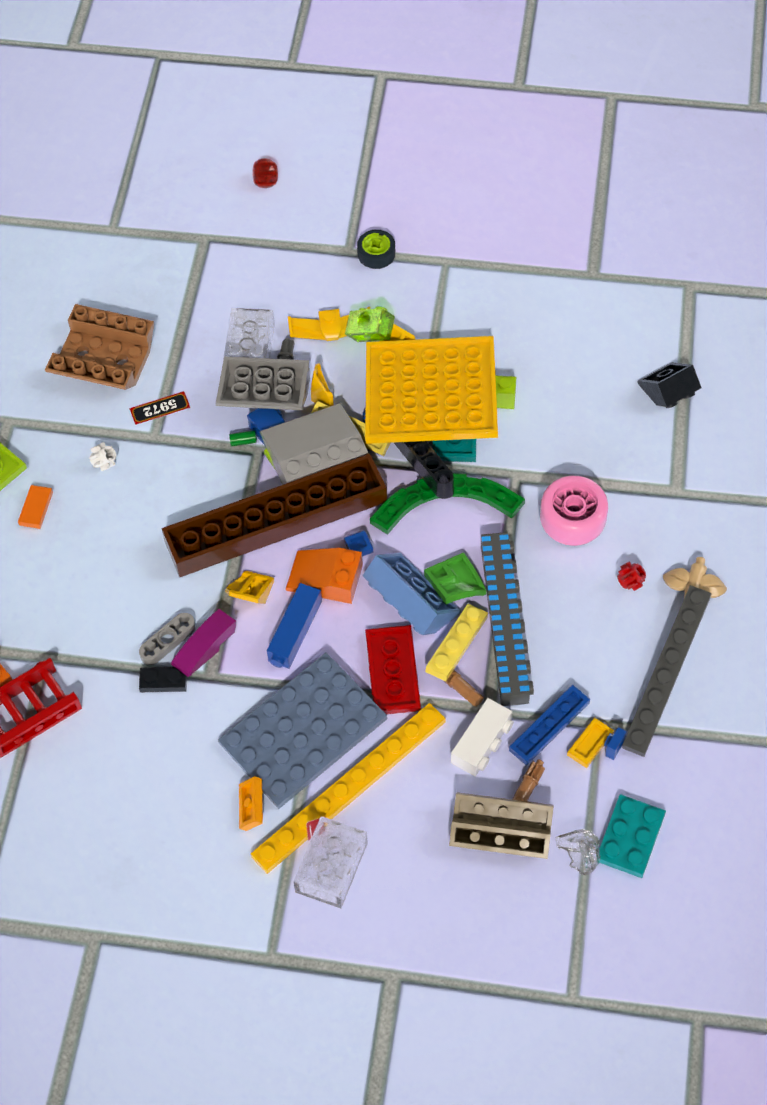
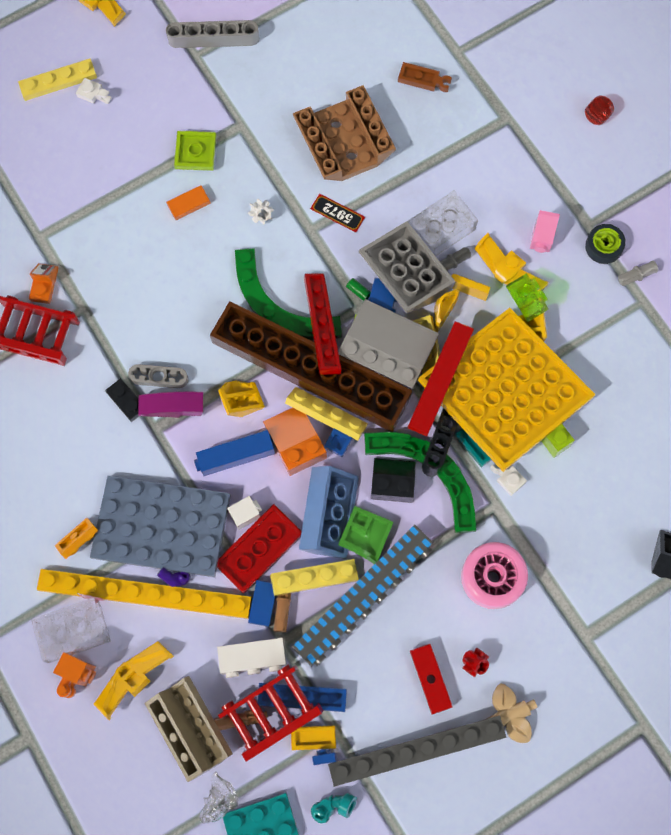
camera: 50 degrees right, 15 degrees up
none -> orange brick [53,652,96,698]
none -> yellow plate [94,641,174,720]
none -> dark purple arm [157,567,190,587]
none -> red fence [218,664,324,762]
none -> white brick [227,496,262,530]
none -> green plate [235,248,342,339]
none -> blue tile [248,580,276,627]
none -> light yellow plate [285,387,368,441]
none -> red tile [304,274,342,375]
none -> teal arm [311,793,357,824]
none -> black slope [371,458,416,503]
none -> dark orange plate [398,62,452,92]
none -> red tile [408,321,474,436]
none -> red tile [410,644,453,715]
none -> yellow tile [452,274,490,301]
none -> white plate [490,465,527,496]
none -> bright pink slope [530,210,560,253]
none -> light grey axle [618,261,658,286]

